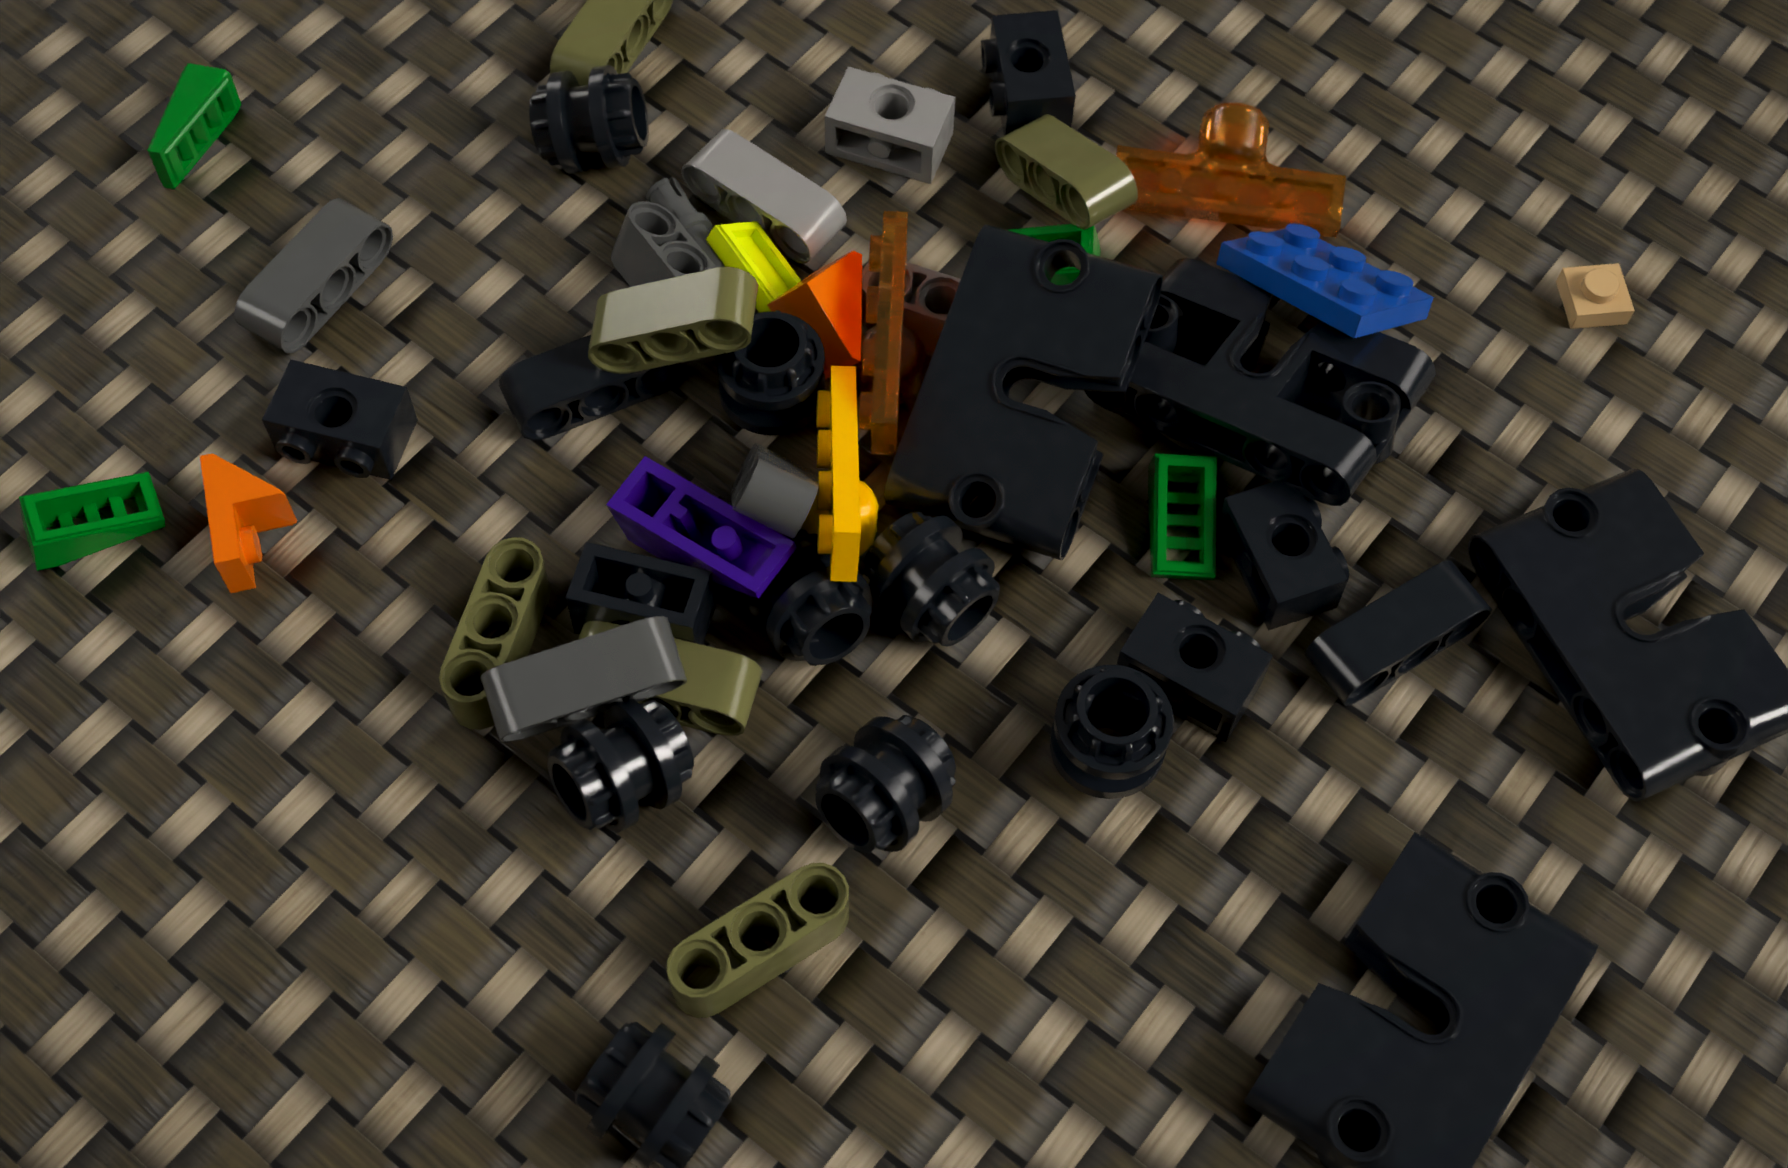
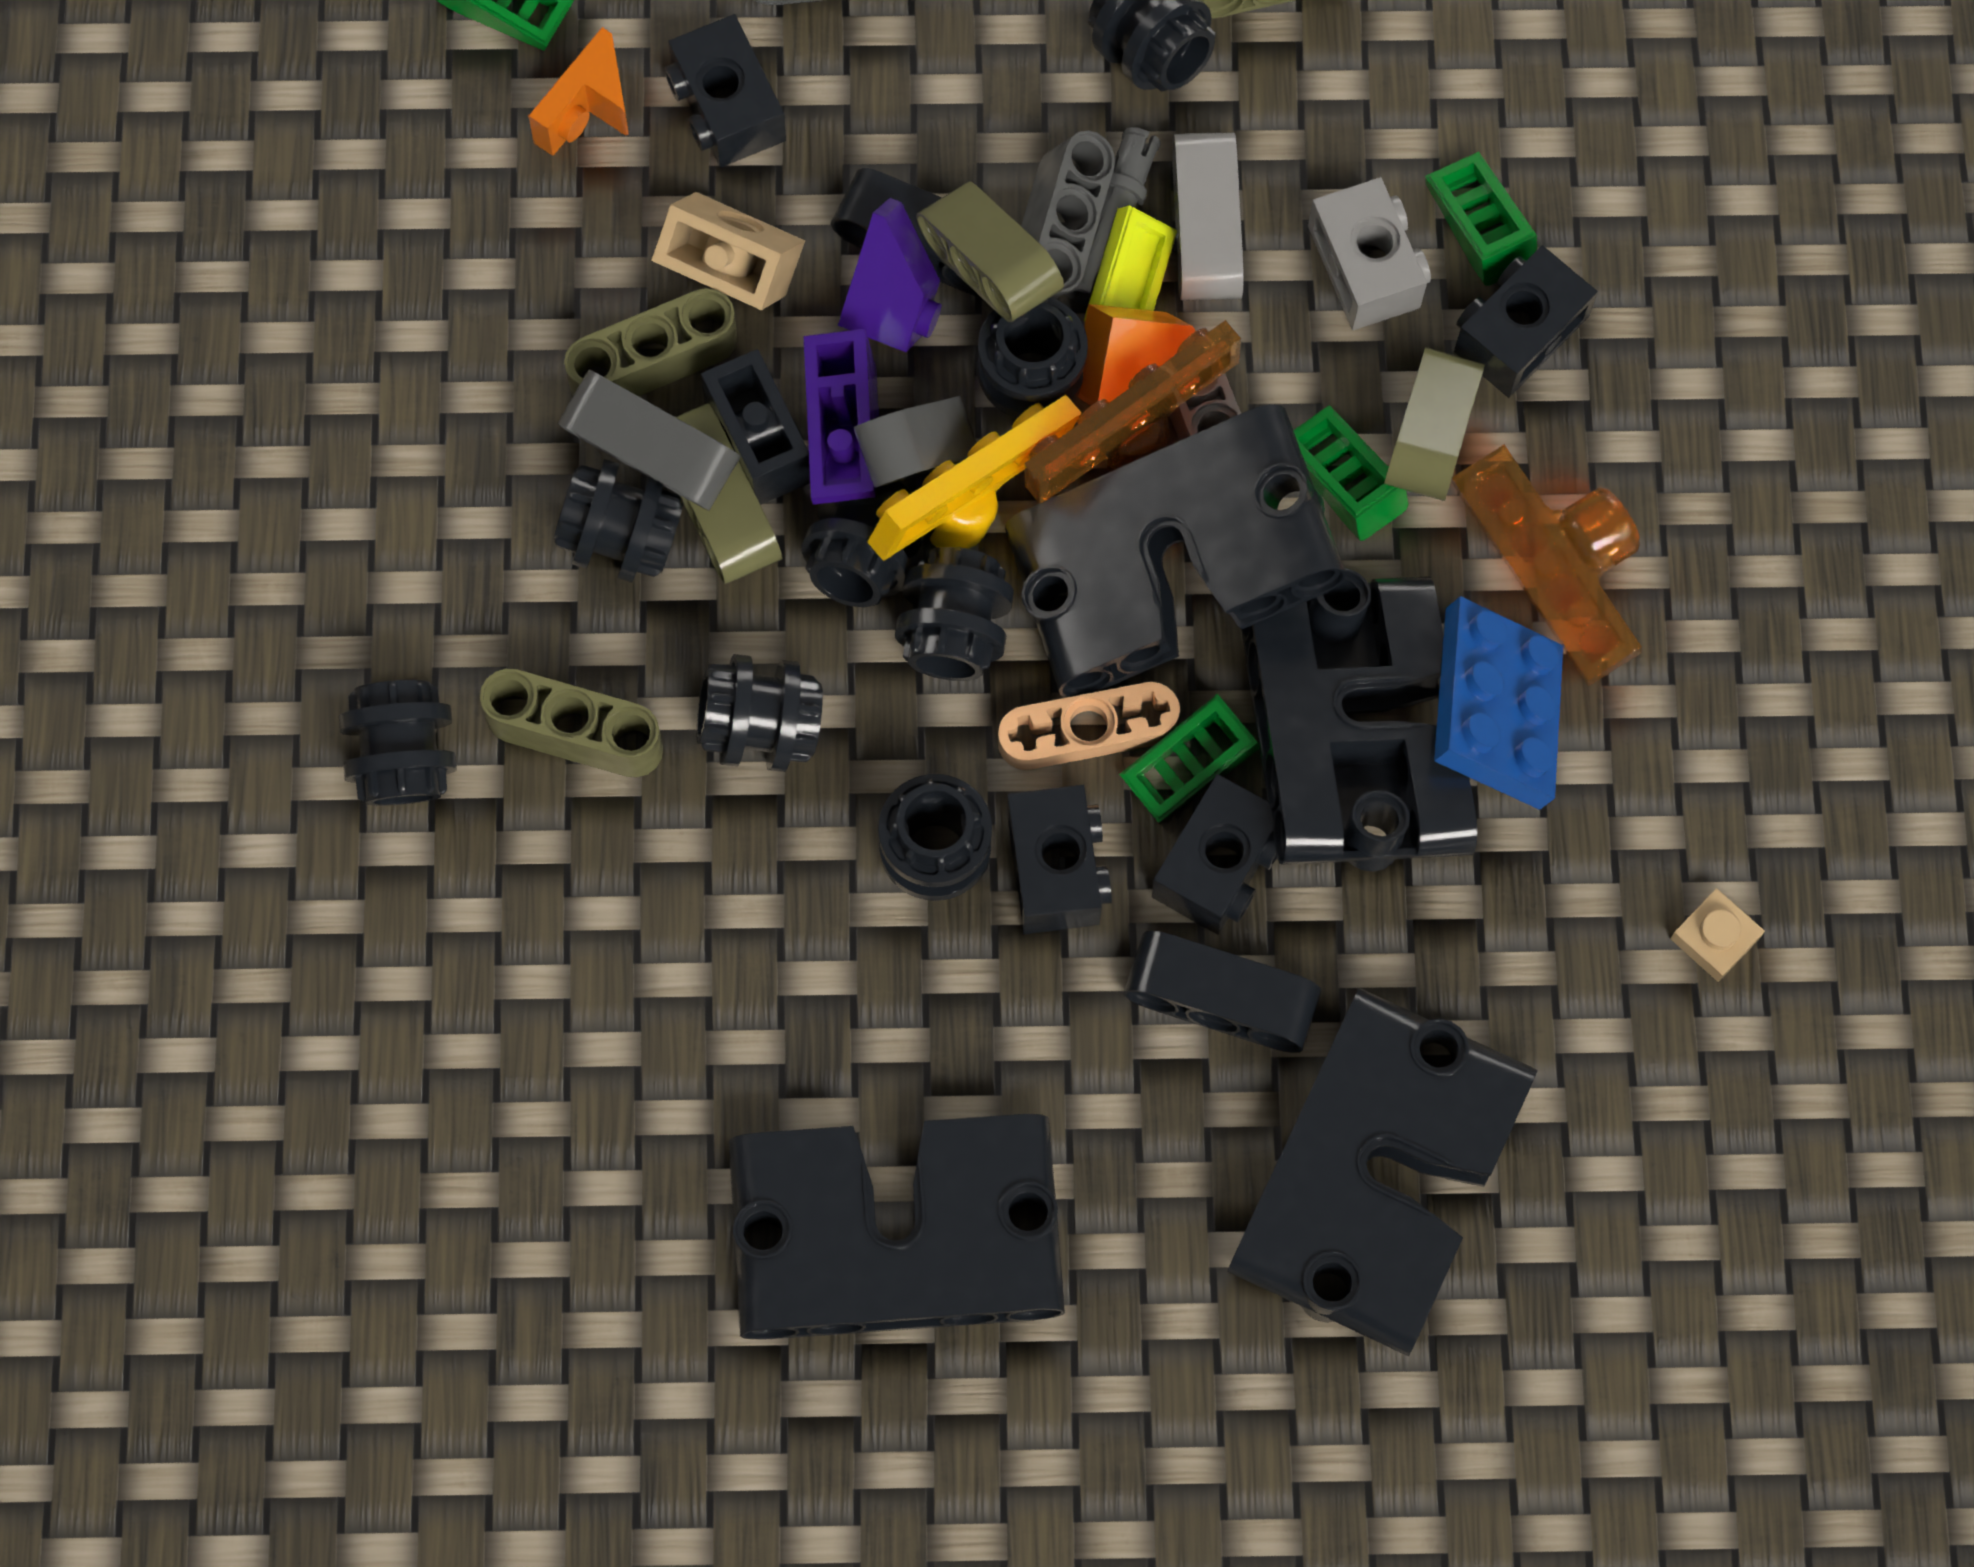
camera: 50 degrees right, 10 degrees up
none -> tan brick [651,192,805,310]
none -> dark purple slope [838,198,942,352]
none -> light nougat beam [998,682,1180,770]
none -> green slope [1425,151,1537,286]

